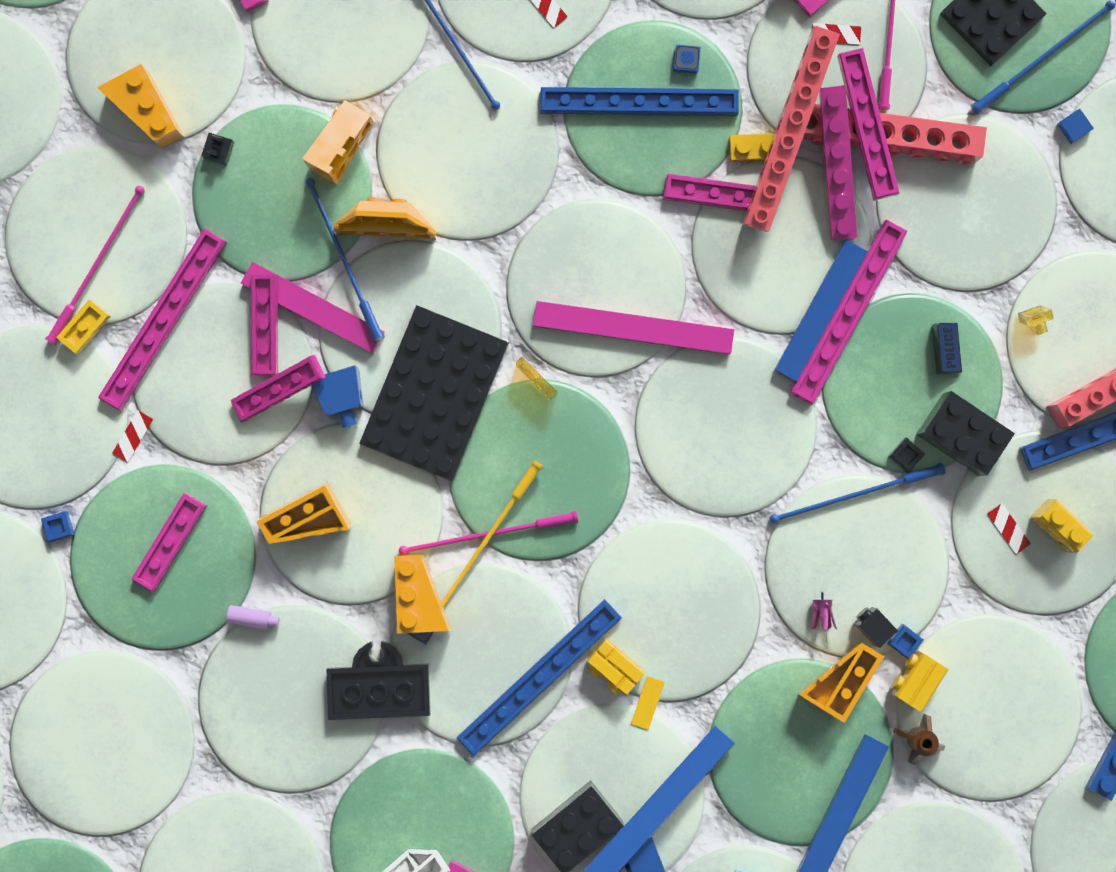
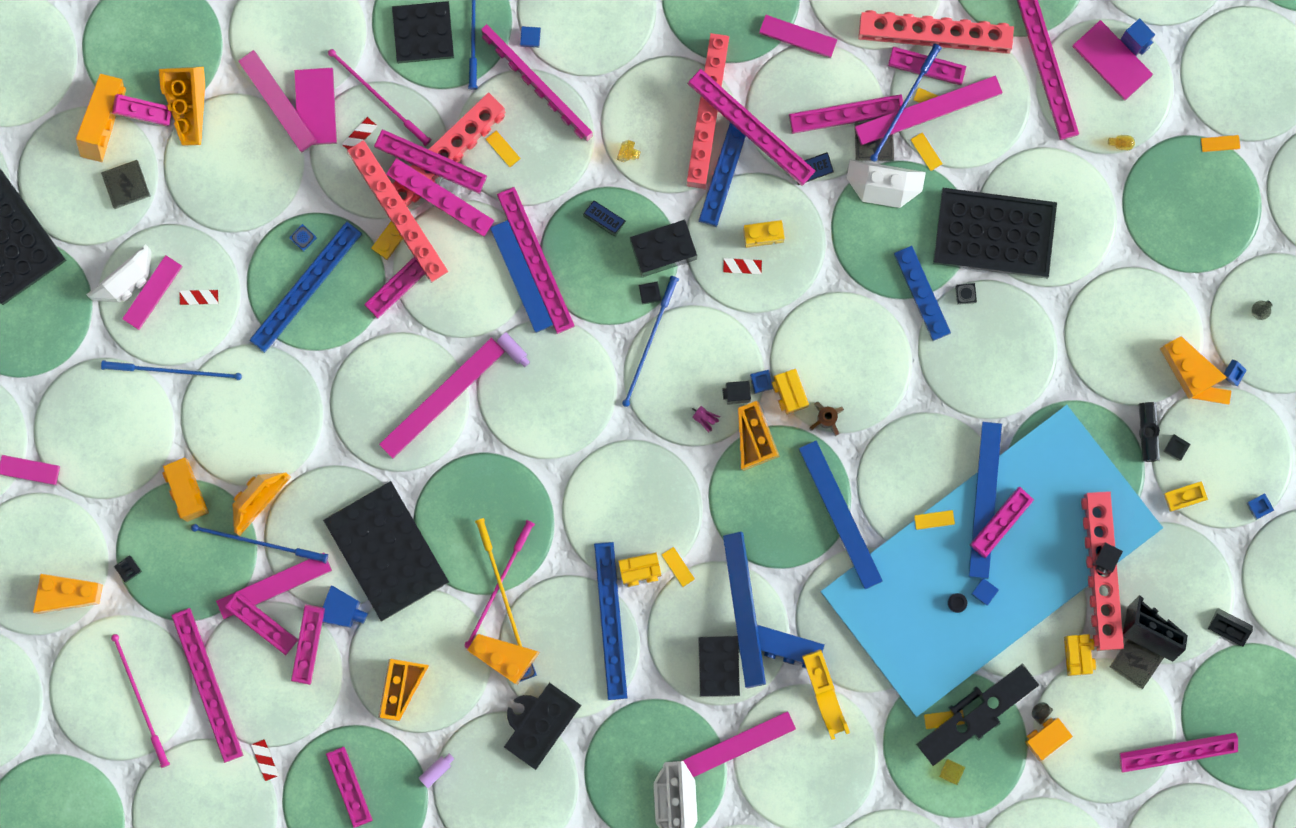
camera: 50 degrees left, 5 degrees down
yellow plate [56,299,111,355] -> none
clear yellow tile [515,356,558,400] -> none
none -> dark pink plate [481,24,593,141]
none -> yellow sticker [486,131,521,167]
none -> lavender cylinder [496,332,530,367]

